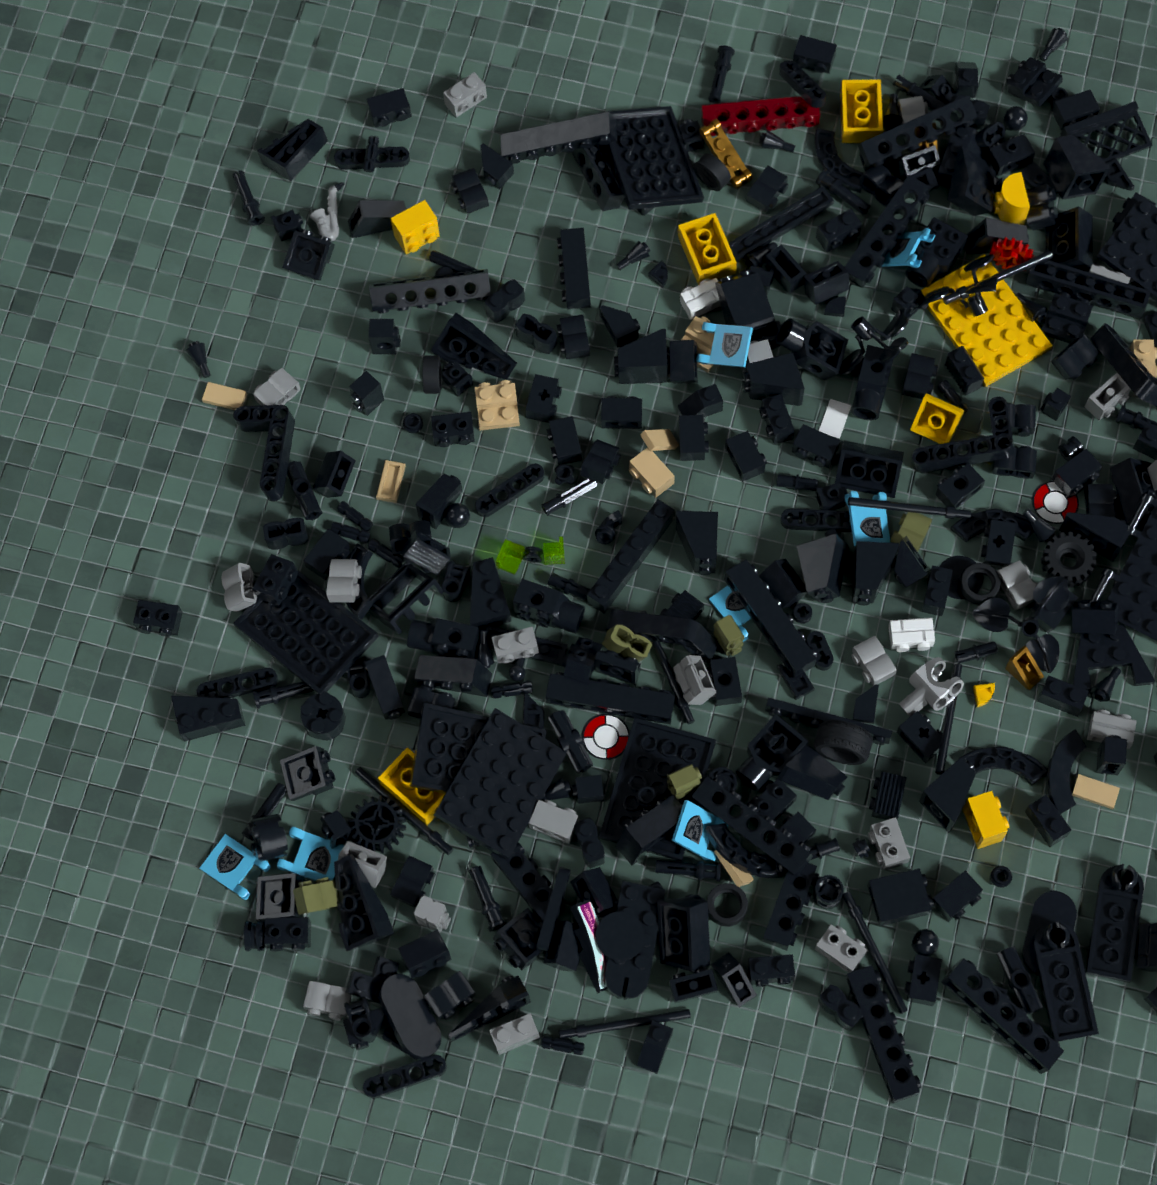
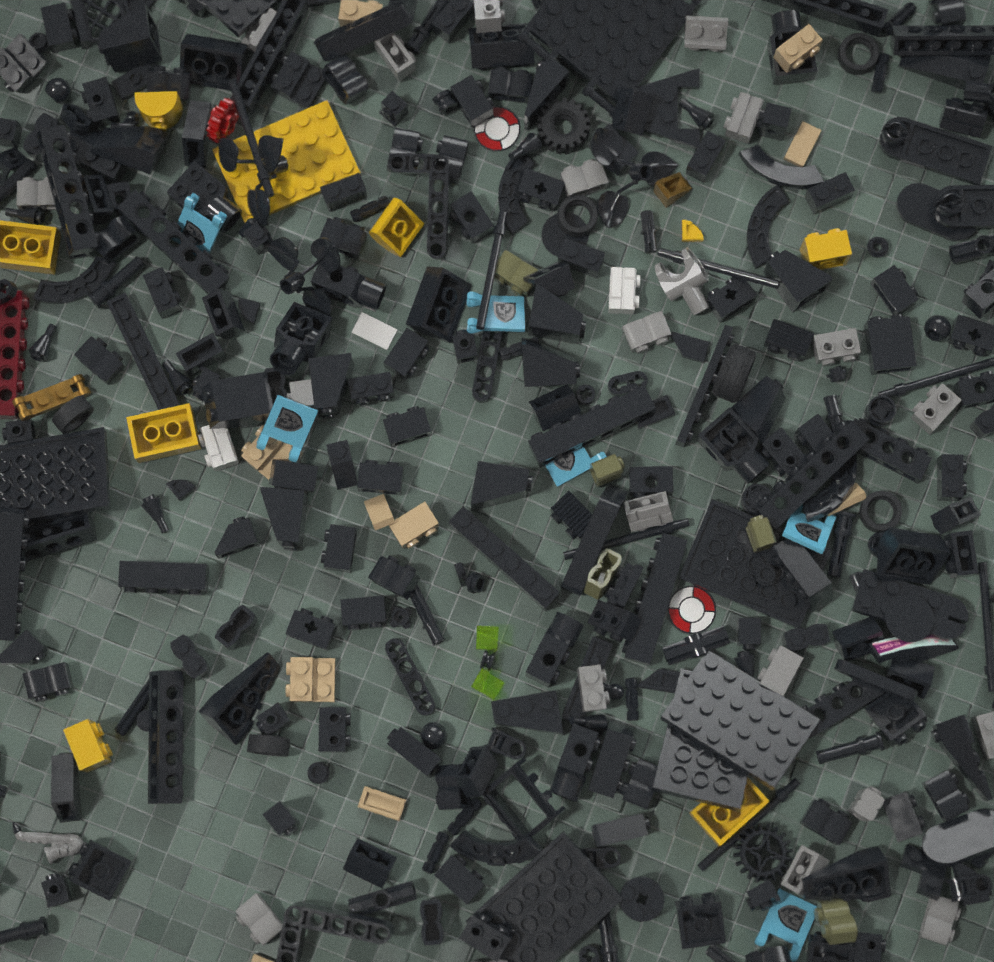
camera: 85 degrees left, 10 degrees up
light grey brick [327,559,362,602] -> none
black axle [337,501,373,531] -> none
black brick [369,319,401,355] -> none
black pin [548,572,591,601] -> none
black brick [557,314,590,360] -> none
black axle [776,474,818,491] -> none
black cone [1016,293,1047,323] -> none

